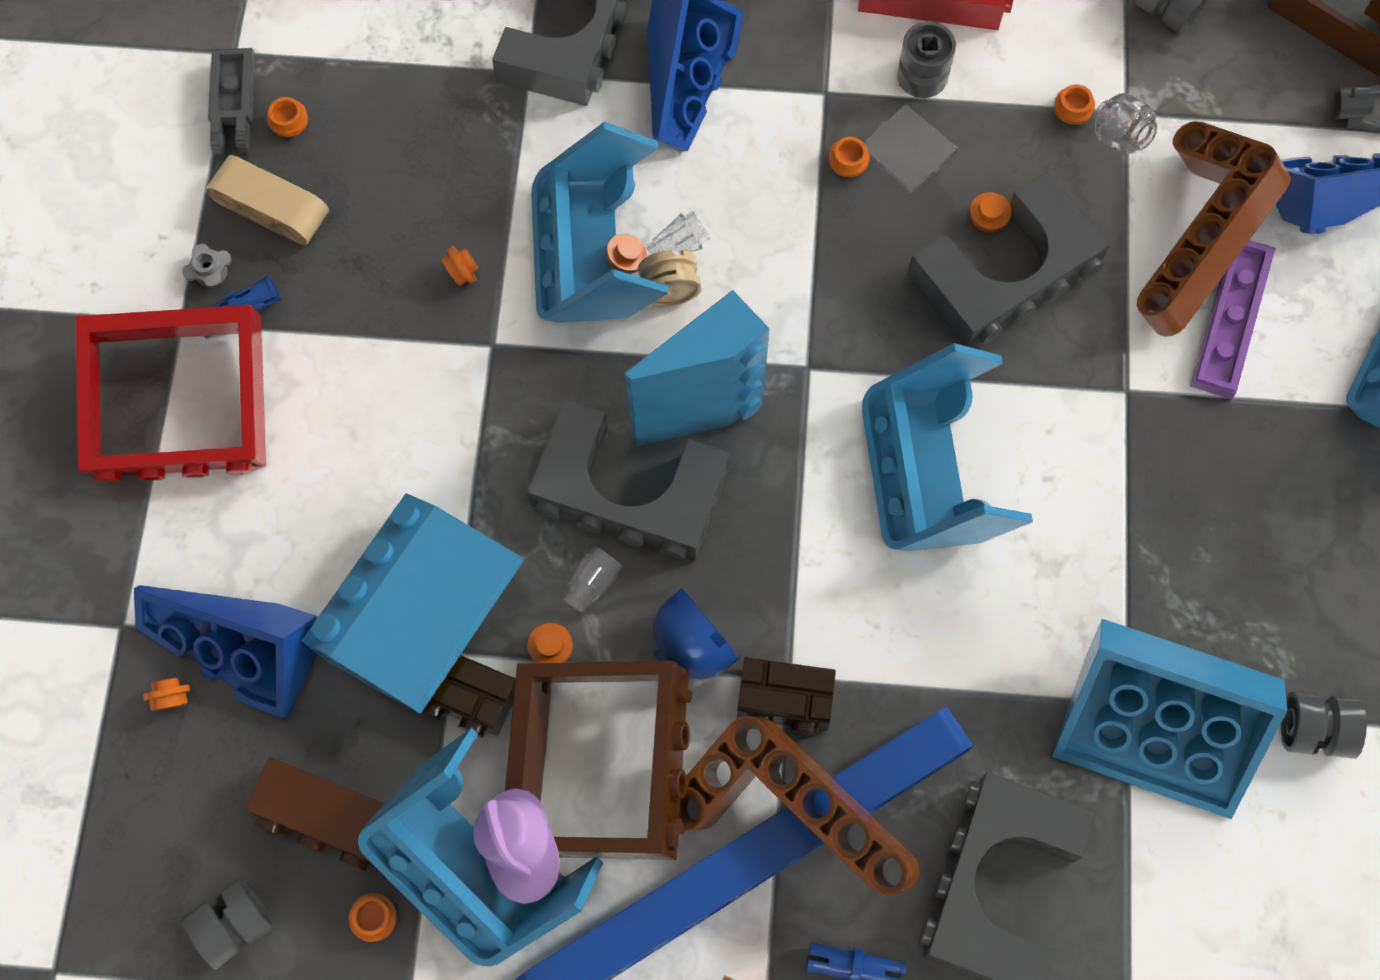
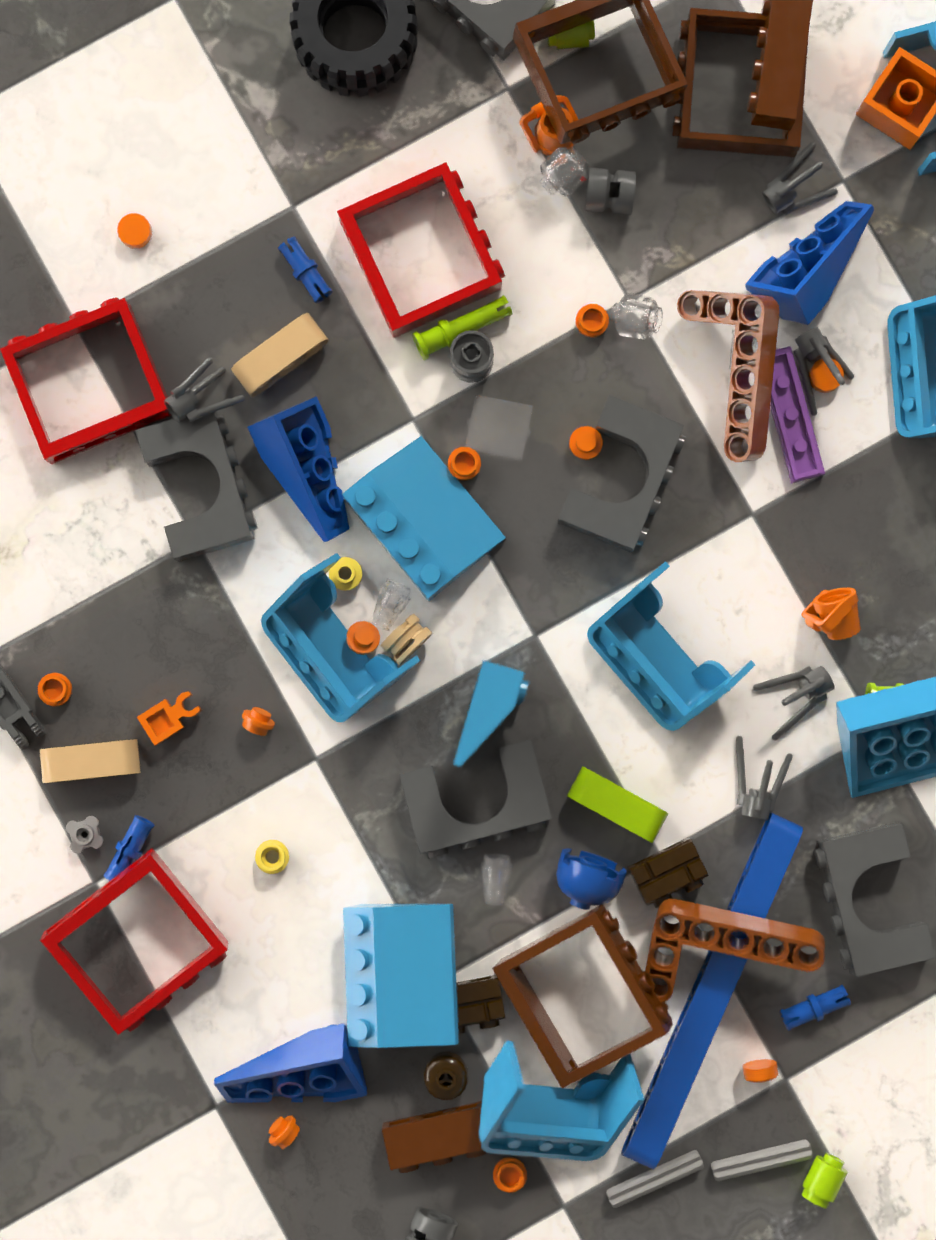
camera: 35 degrees left, 15 degrees up
lavender piece [473,788,560,904] -> none
orange plate [527,623,573,663] -> none
none -> orange plate [137,691,202,746]
none -> light yellow plate [255,840,289,874]
none -> light yellow plate [329,557,362,591]
none -> dark azure slope [342,436,506,601]
none -> lime pin [412,295,513,361]
none -> dark brown head [424,1052,468,1100]
none -> lime beam [566,766,669,843]
none -> dark grey plant [736,736,793,820]
none -> dark grey plant [753,666,835,740]
none -> dark grey plant [793,327,854,416]
none -> orange piece [802,587,861,640]
none -> orange tile [809,359,844,393]

